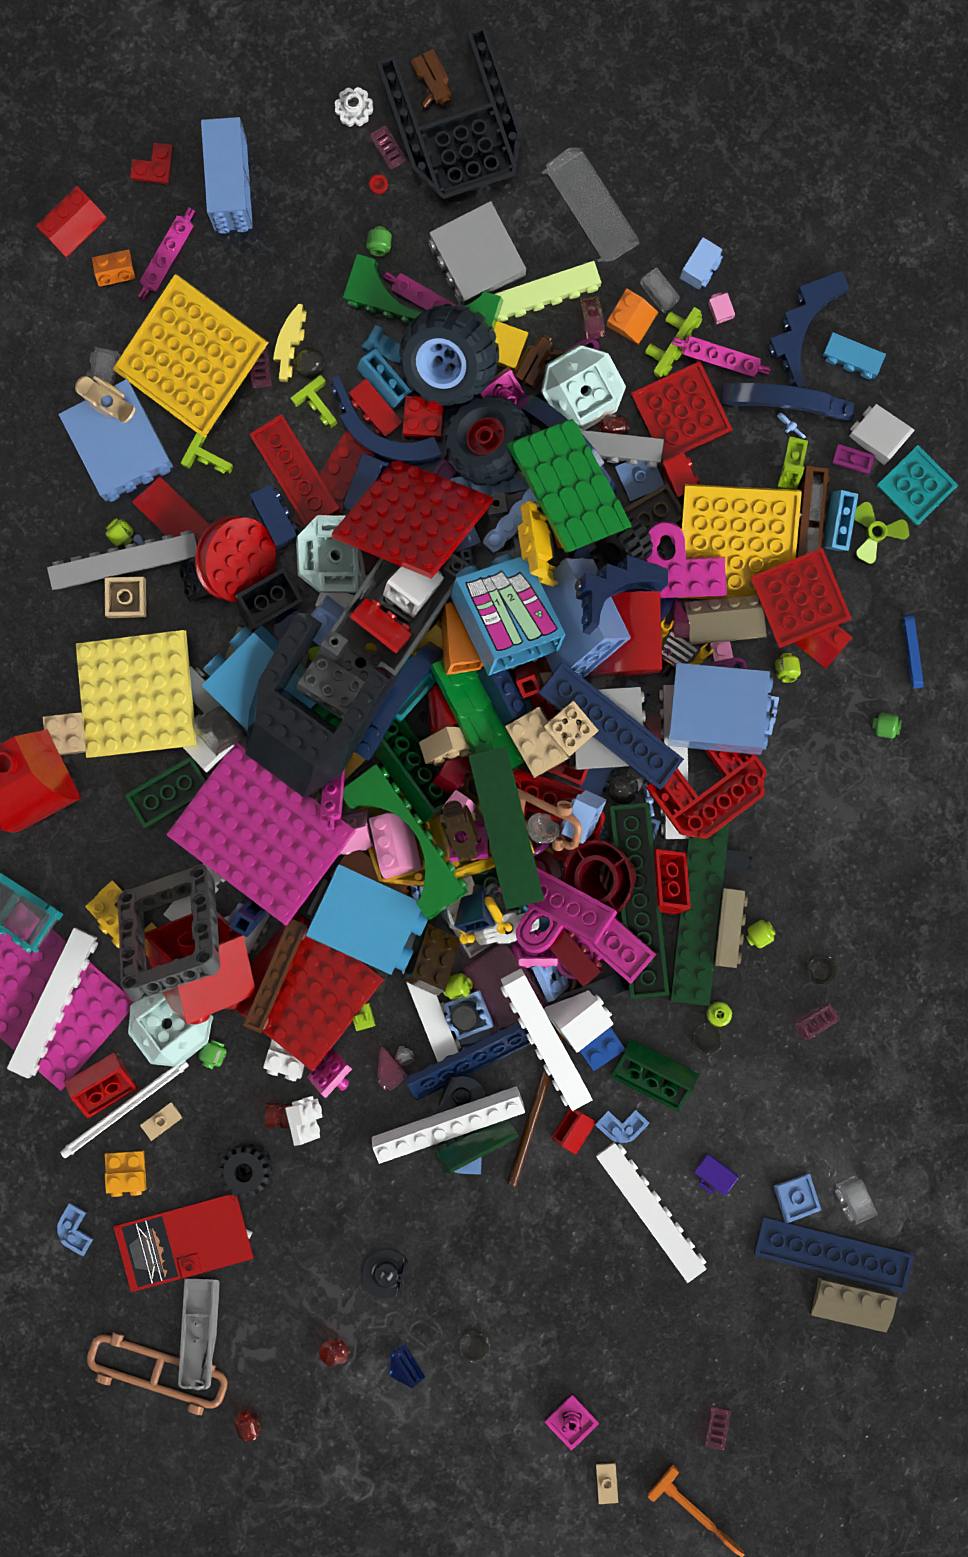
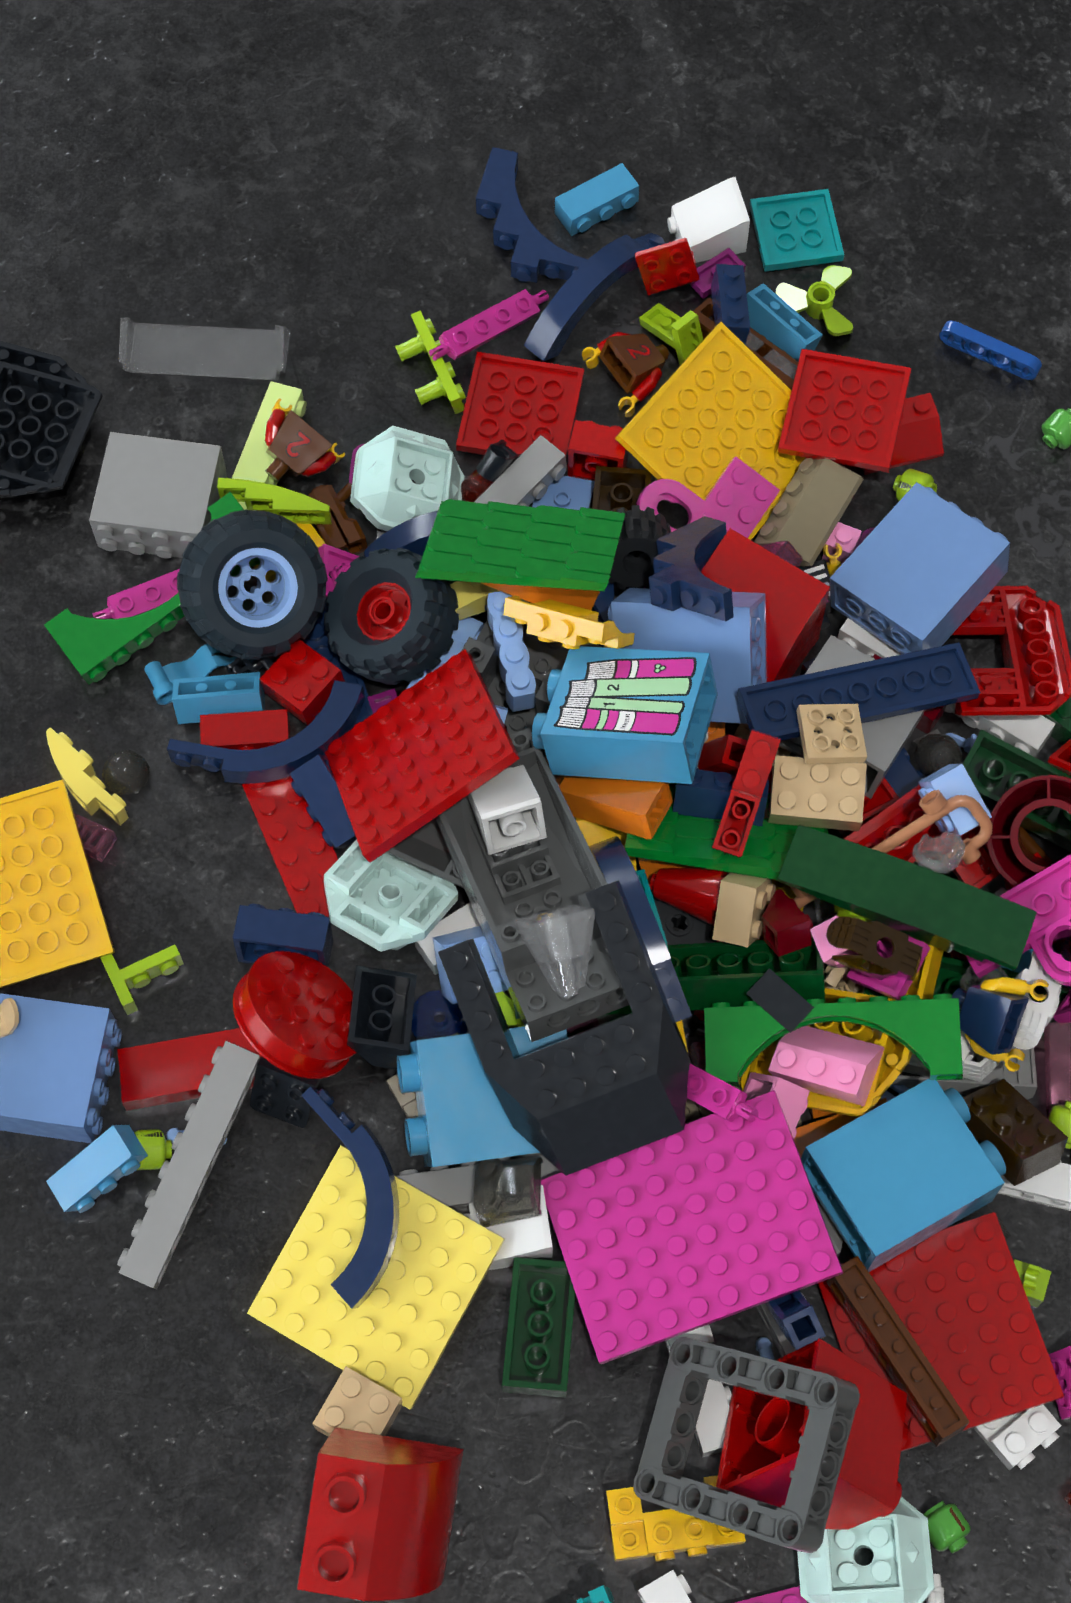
camera: 55 degrees left, 20 degrees down
tan brick [105,577,147,618] -> none
red plate [250,414,340,527] -> none
lime bracket [291,375,338,428] -> none
red slope [349,597,414,653] -> none
bright green head [366,226,392,256] -> none
clear pink slope [580,296,605,339] -> none
orange slope [606,289,658,345] -> none
clear brick [640,267,680,313] -> none
light blue brick [680,238,723,290] -> none
bright pink brick [708,292,735,324] -> none
light blue piece [777,413,806,439] -> none
none -> brick [46,1125,148,1213]
none -> lime slope [217,477,332,524]
none -> reddish brown torso [265,398,345,482]
none -> dark blue arch [301,1087,399,1309]
none -> black piece [476,440,521,482]
none -> clear slope [514,905,595,997]
none -> reddish brown torso [582,332,669,417]
none -> red bracket [635,238,700,295]
none -> dark blue brick [711,264,750,345]
none -> red slope [712,729,781,857]
none -> black sticker [746,968,814,1033]

